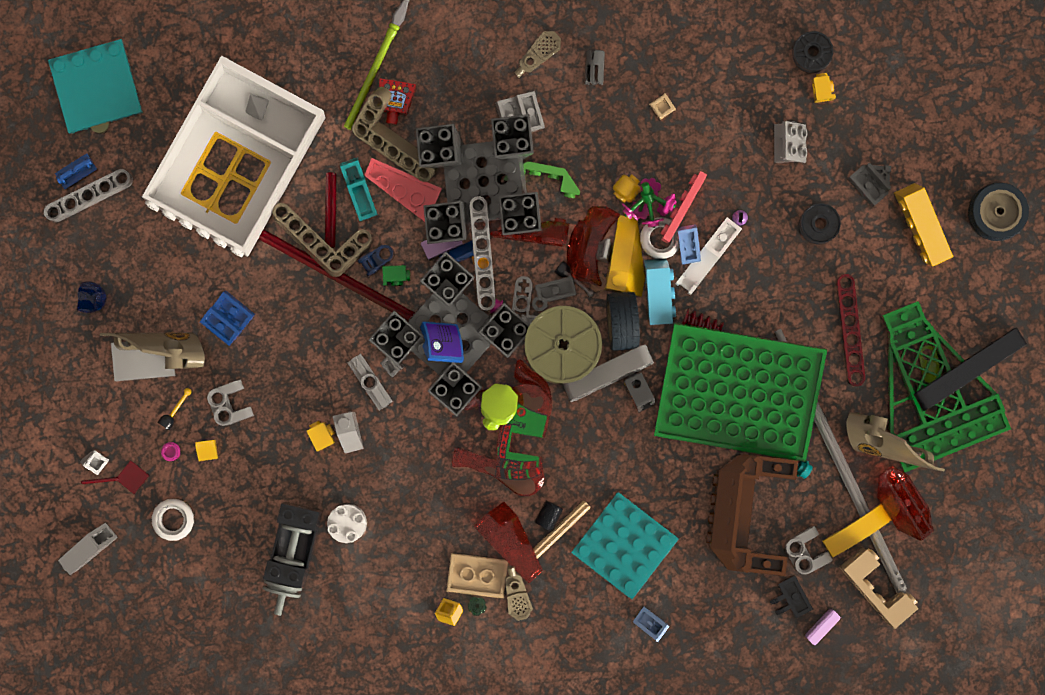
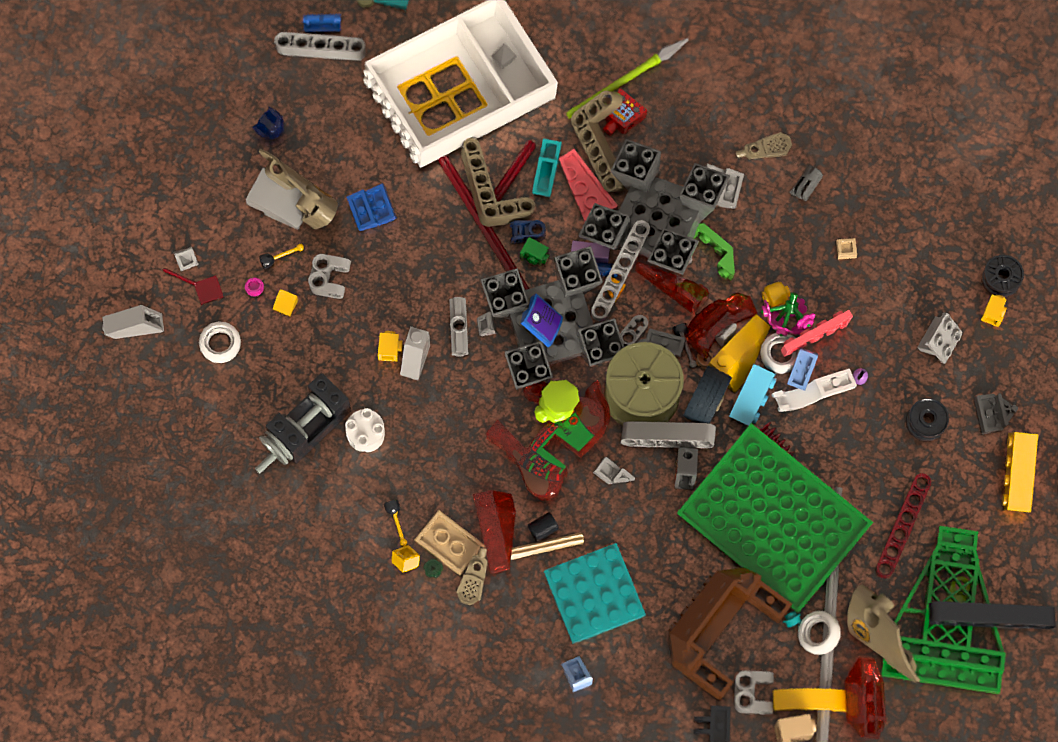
camera: 25 degrees right, 15 degrees down
none -> hinge [383,499,407,546]
none -> light grey slope [593,457,635,484]
none -> white wheel [798,611,841,654]

